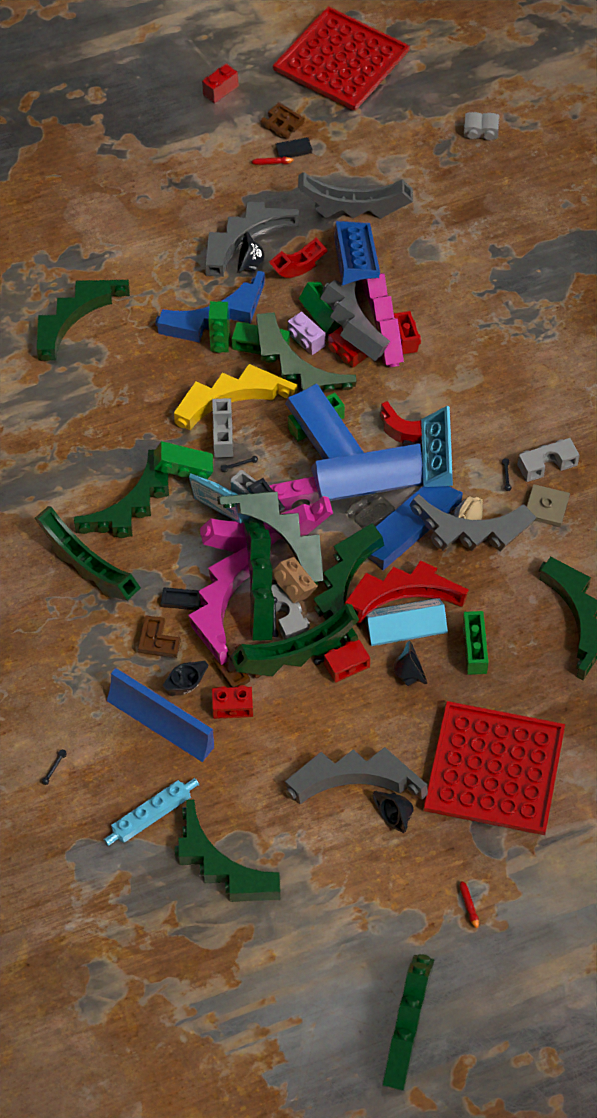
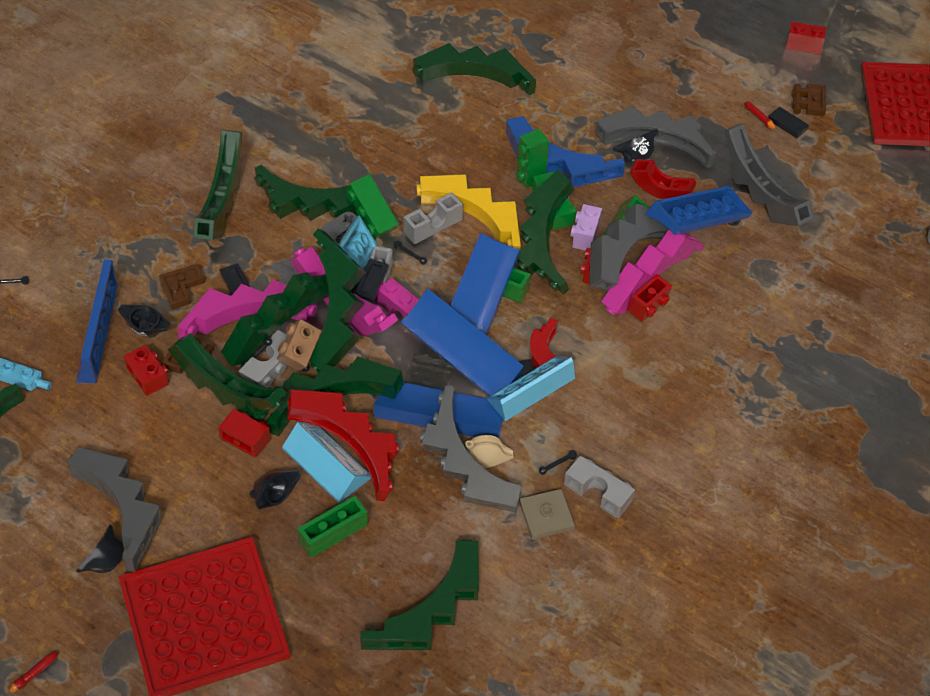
camera: 55 degrees right, 5 degrees down
none -> dark grey piece [321,212,357,244]

